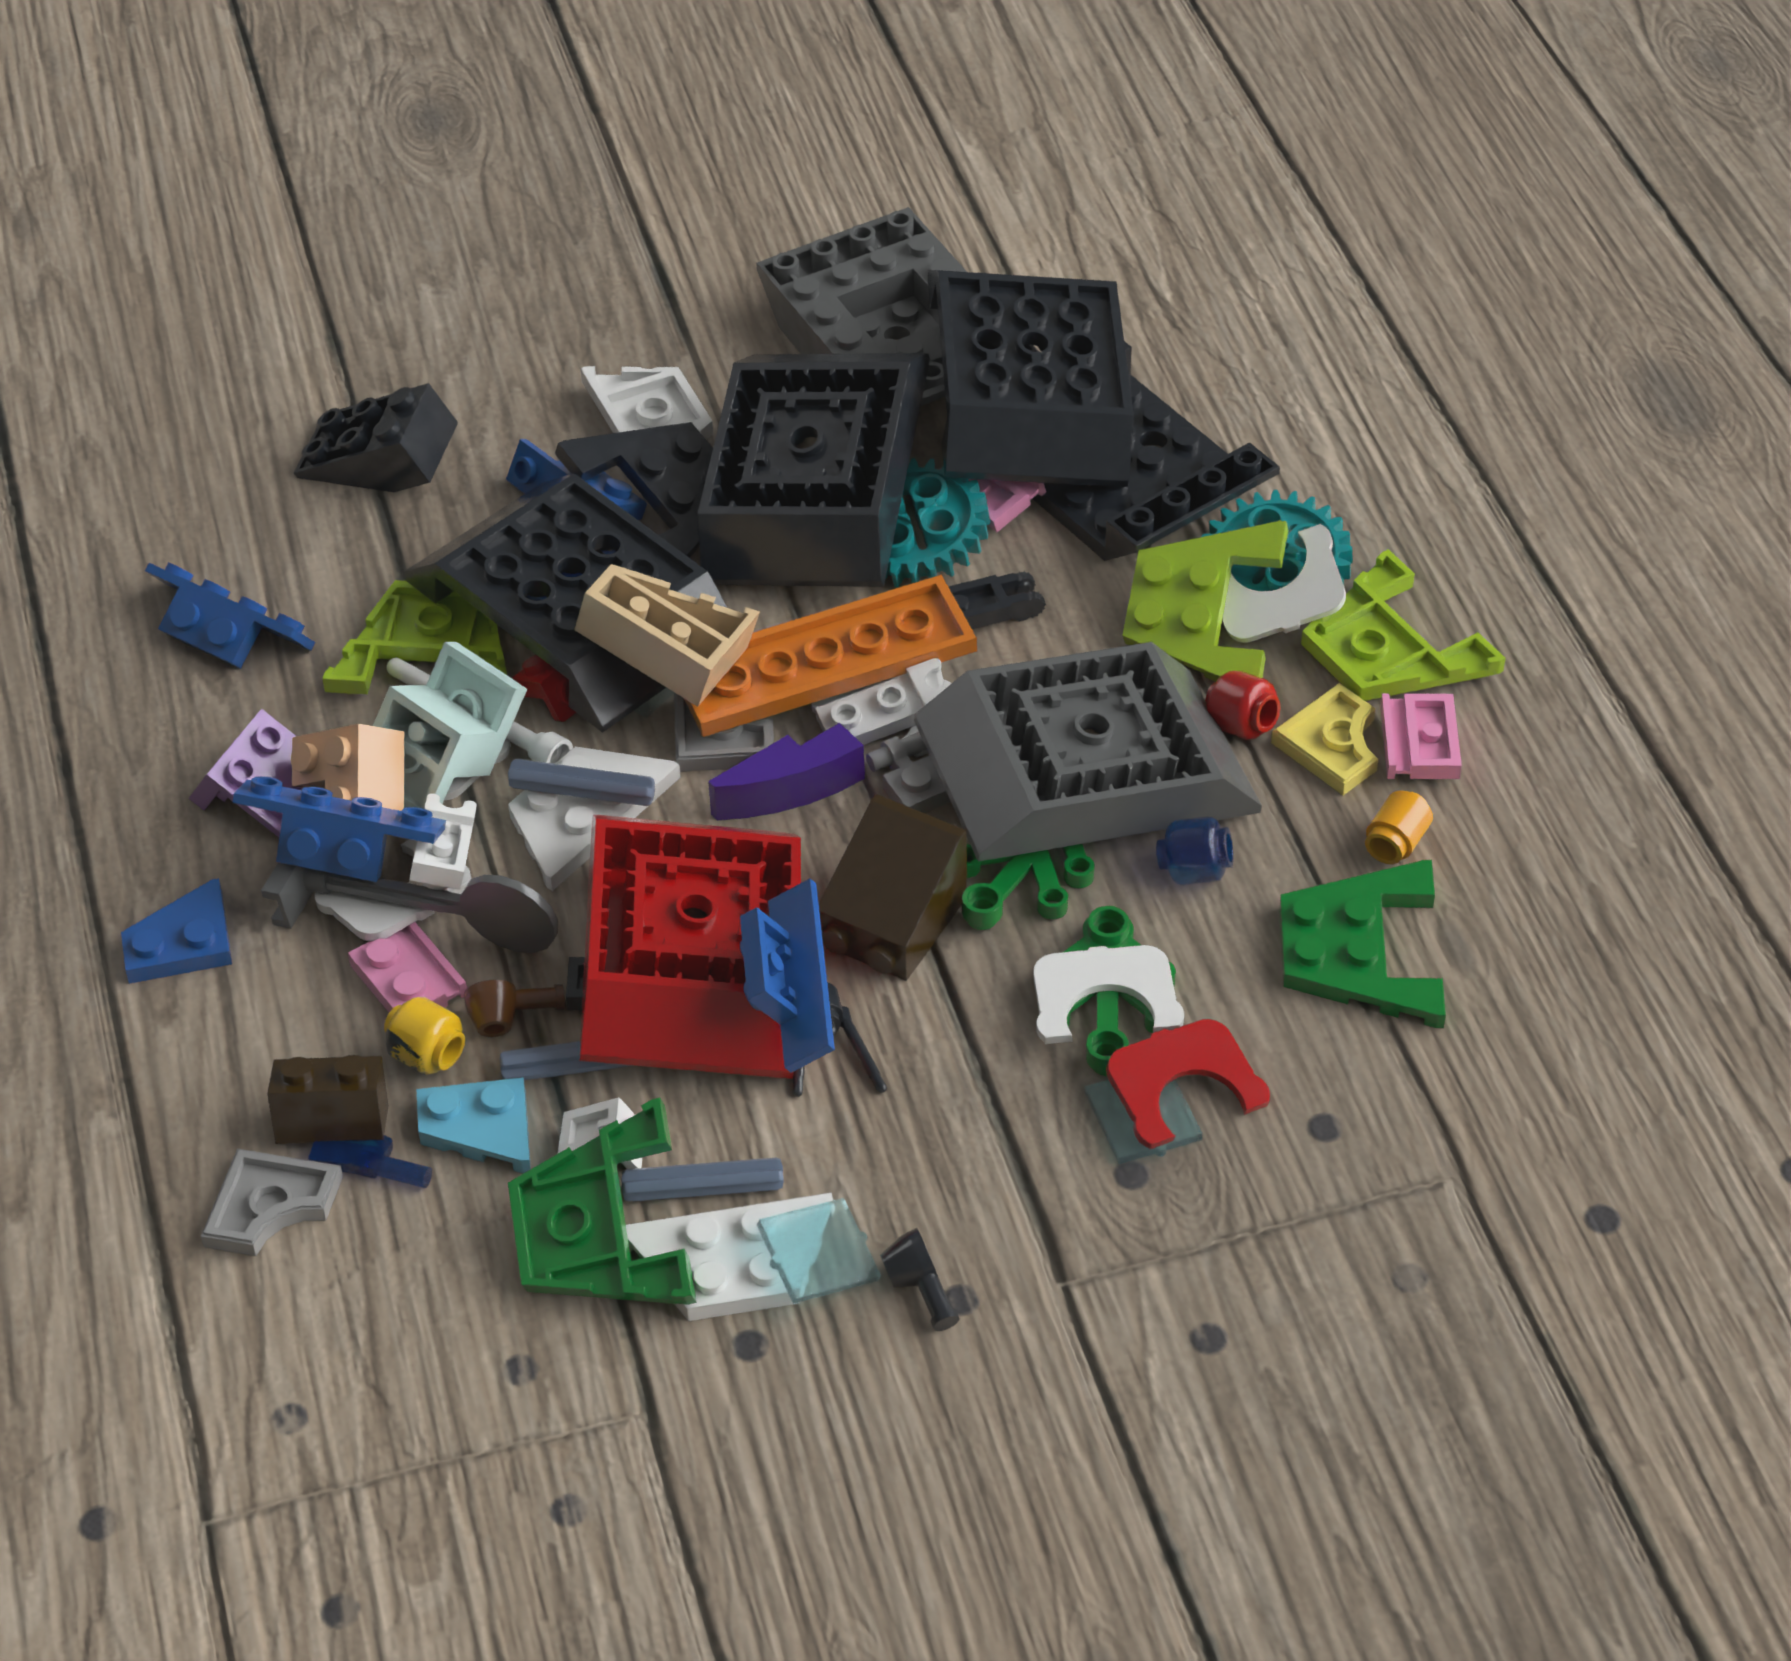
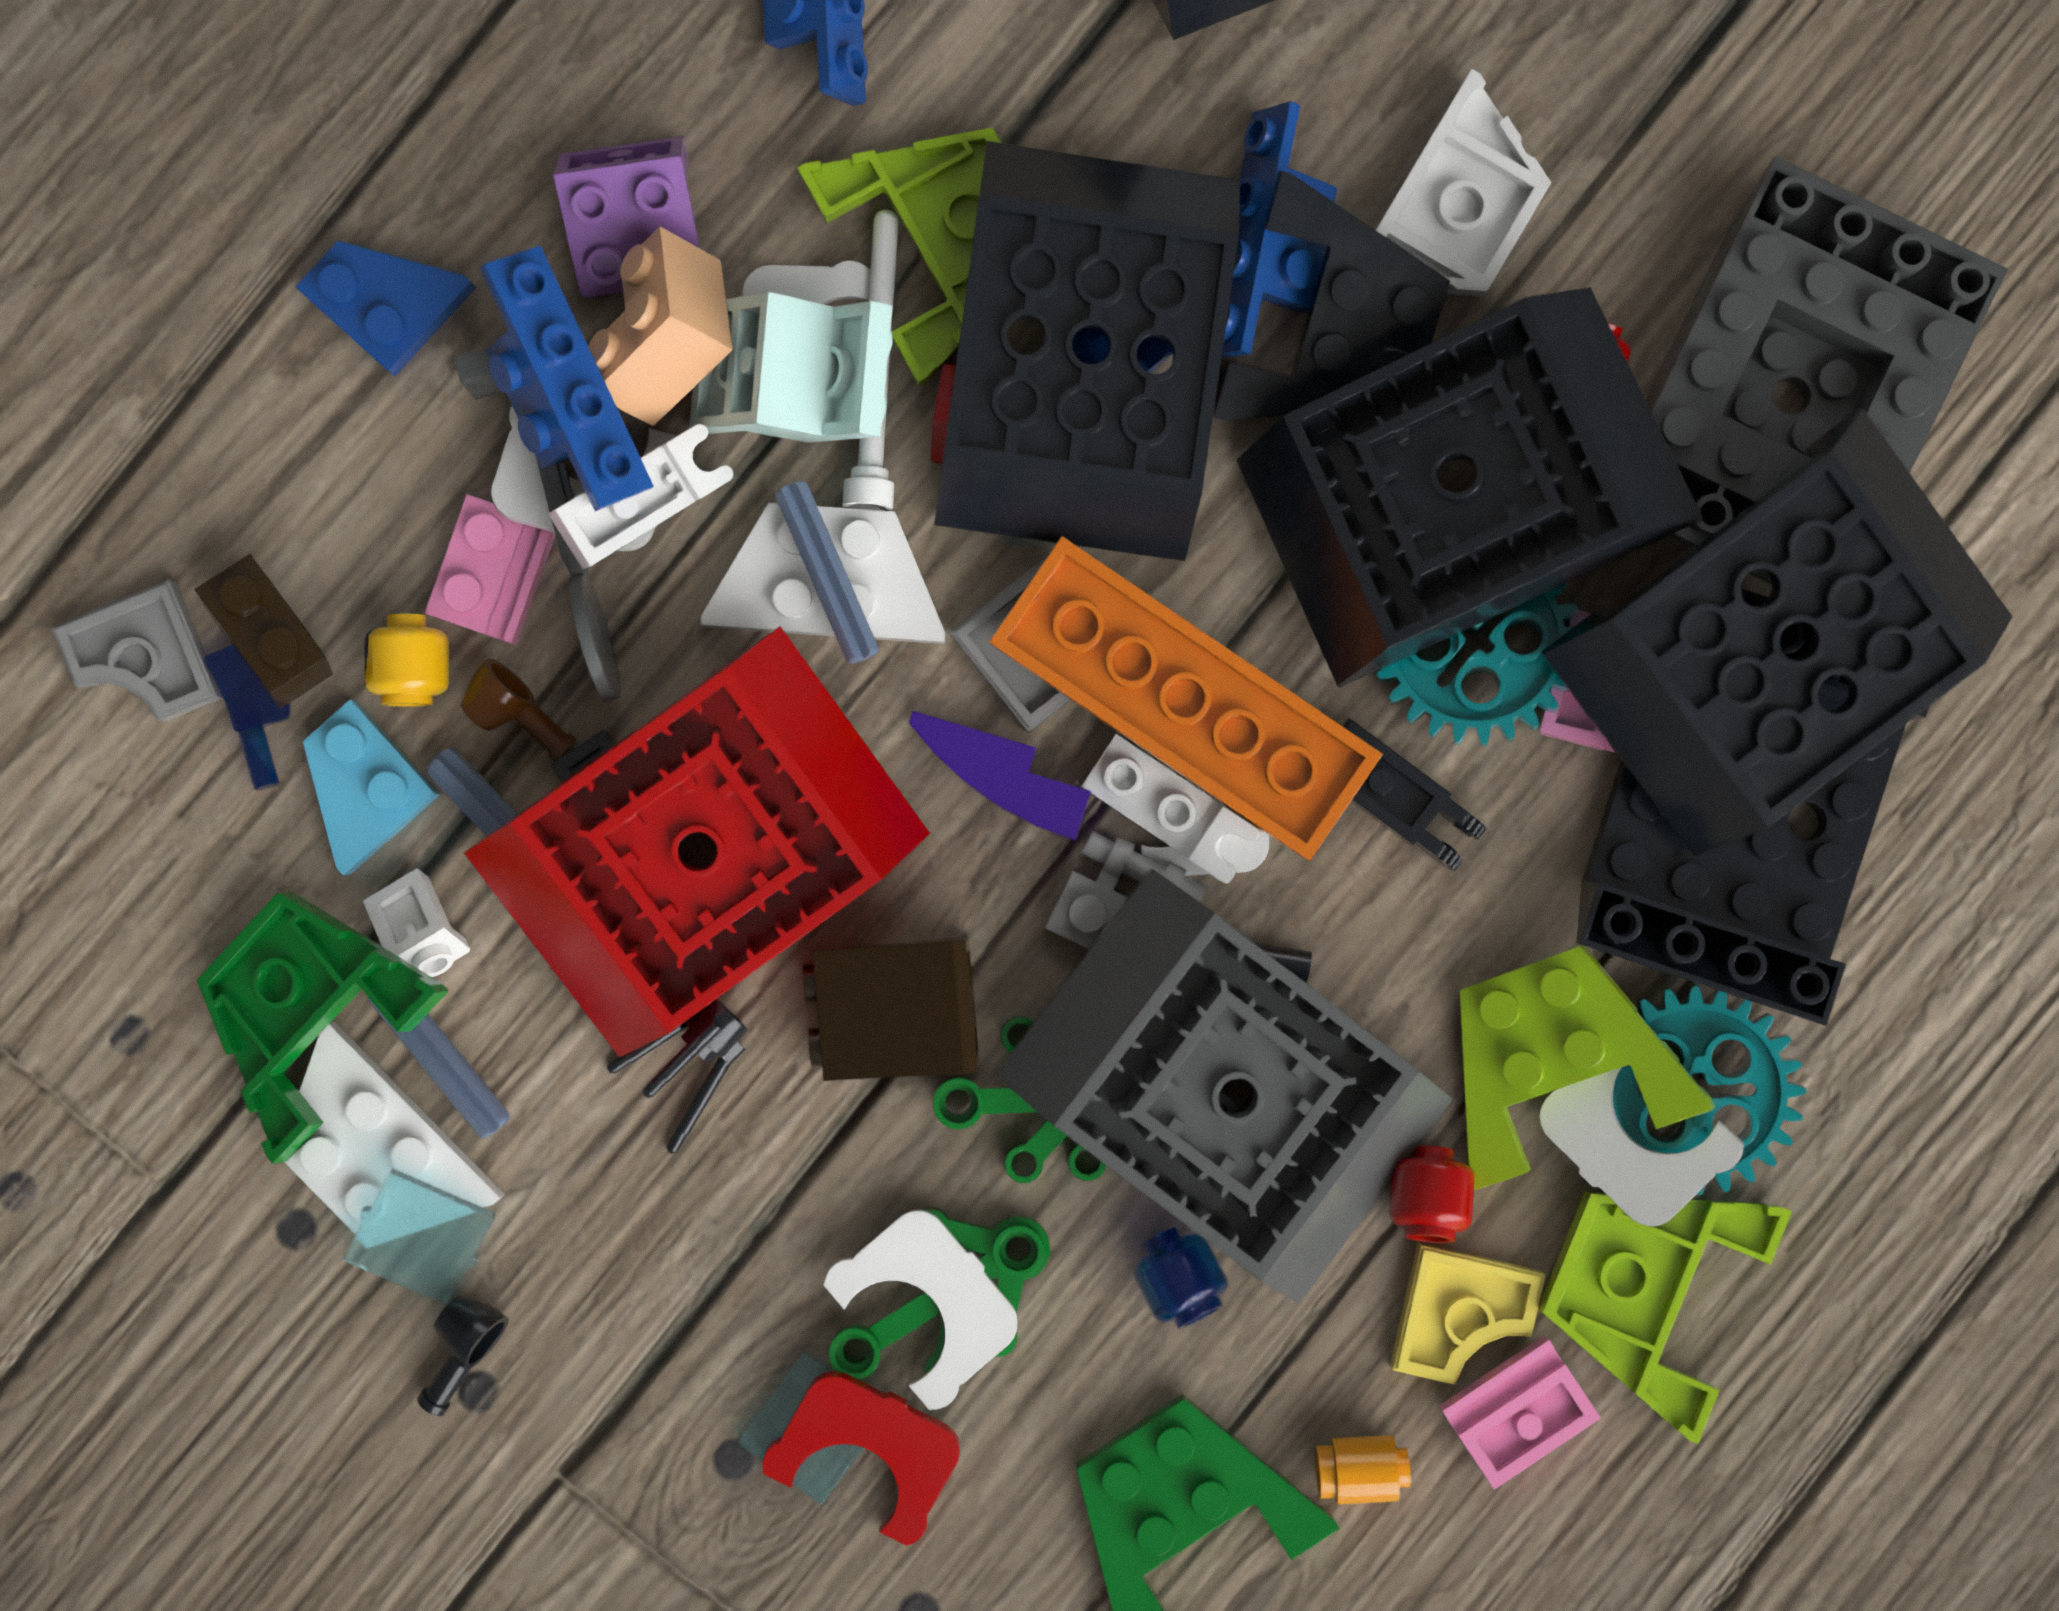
camera: 50 degrees right, 40 degrees up
tan wedge [574,564,760,707] -> none
blue bracket [740,878,835,1073] -> none

